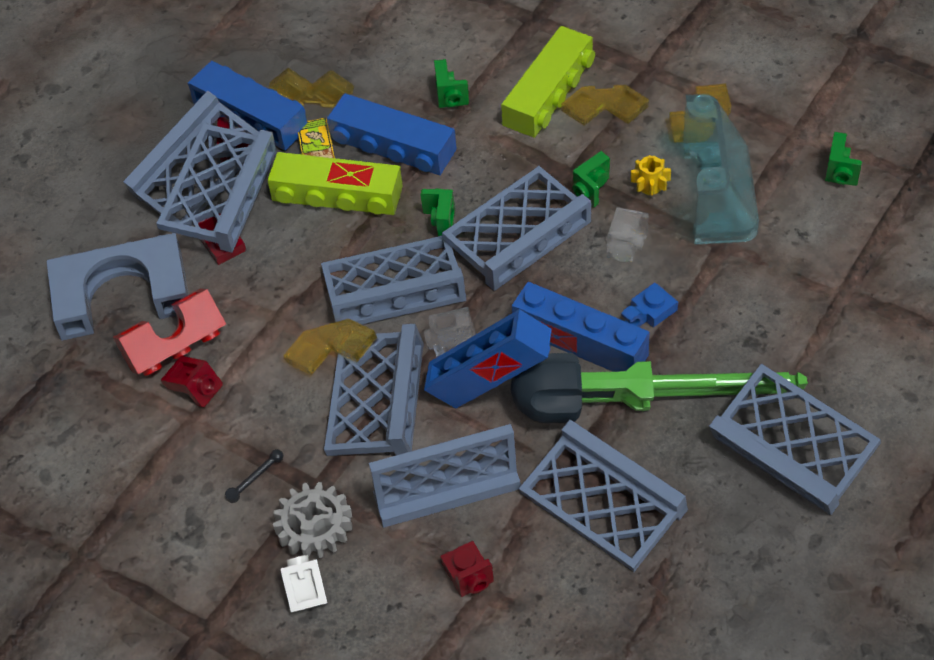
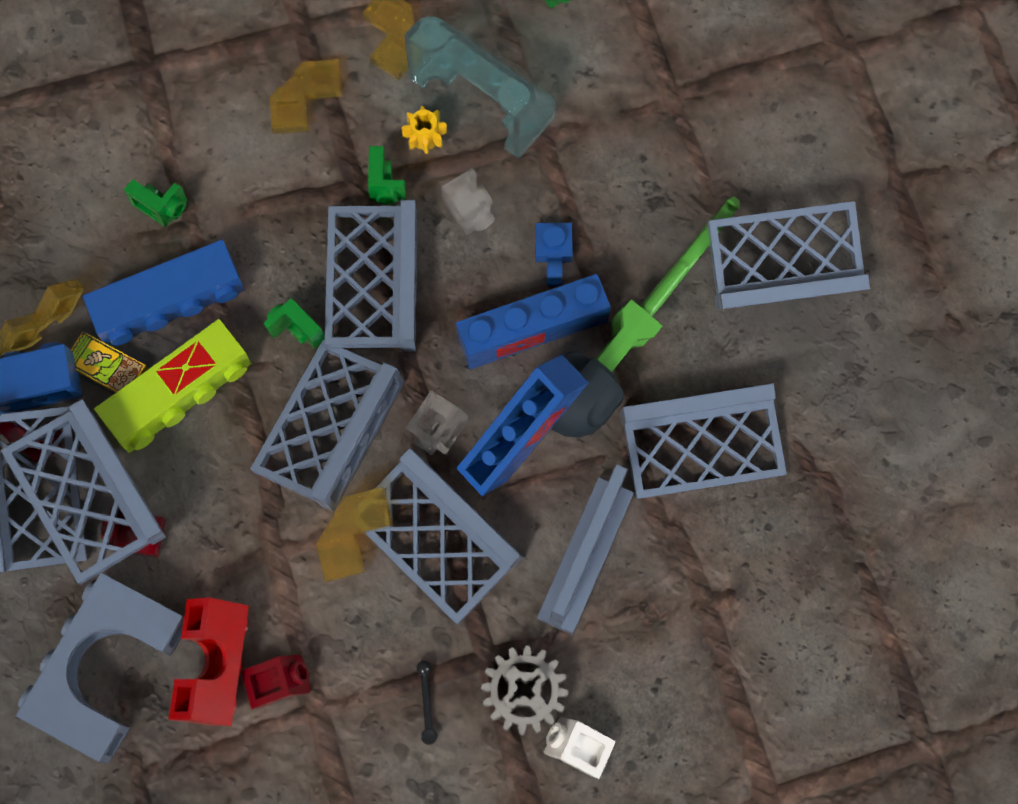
camera: 55 degrees left, 20 degrees up
dark red bracket [440,541,494,597] -> none
lime brick [501,26,595,138] -> none

